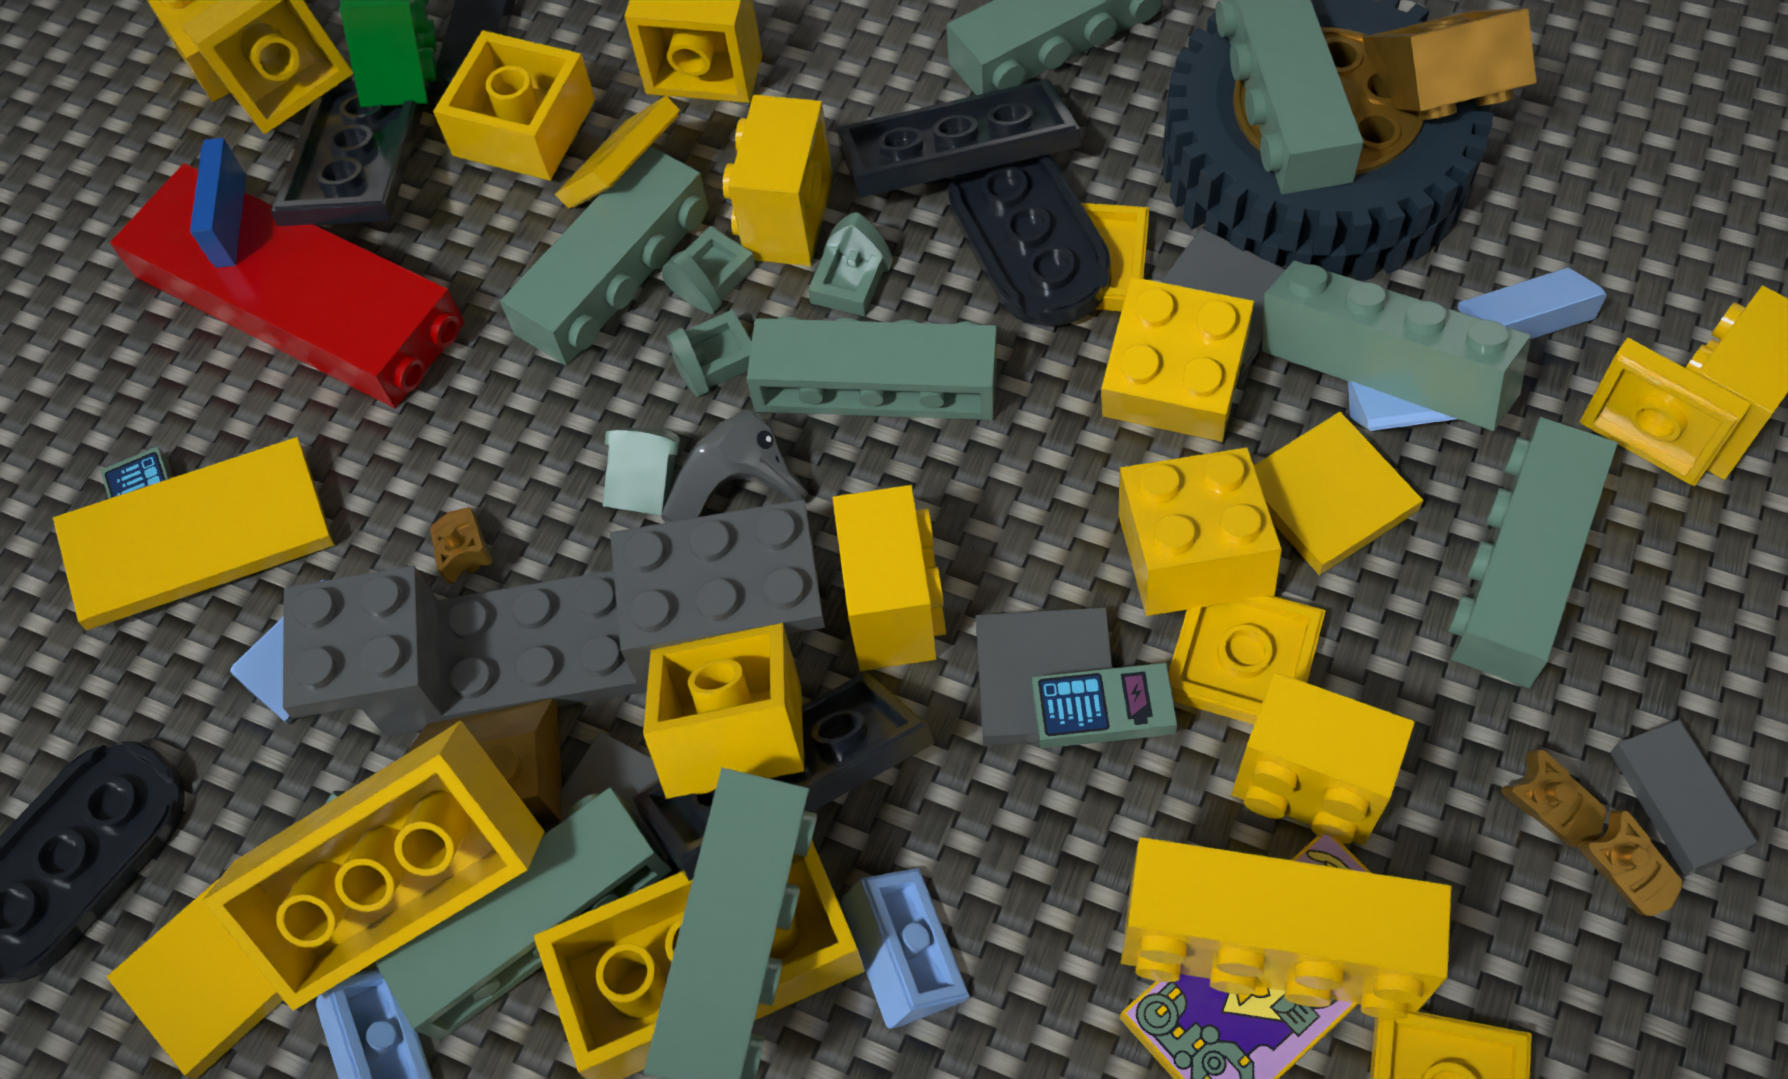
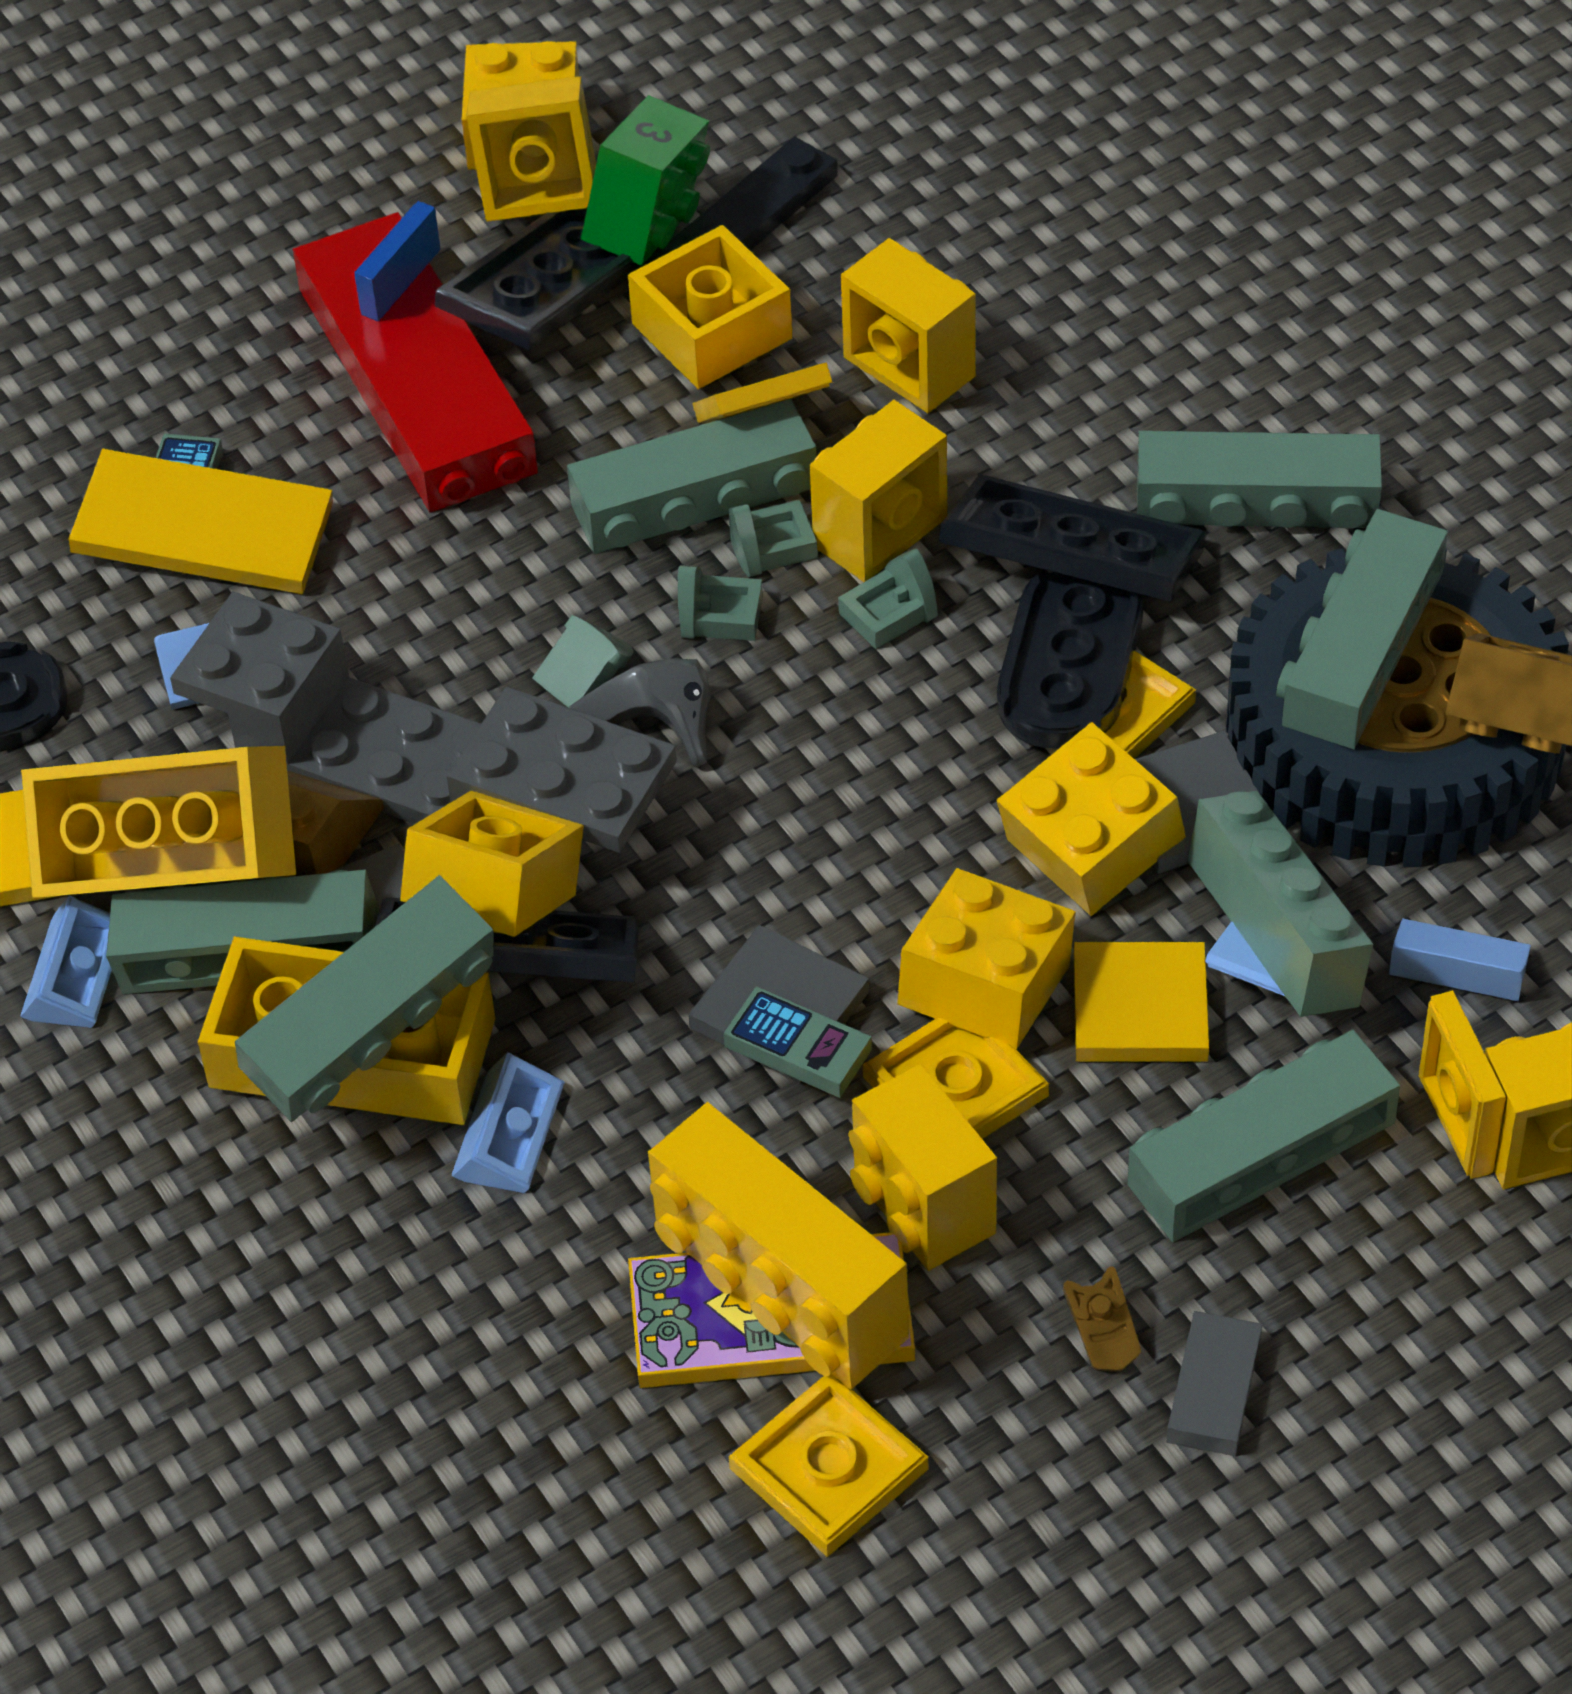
camera: 30 degrees right, 10 degrees down
pearl gold piece [430,507,492,585] -> none
sand green brick [747,316,997,420] -> none
yellow brick [832,485,946,671] -> none
pearl gold piece [1577,810,1683,916] -> none

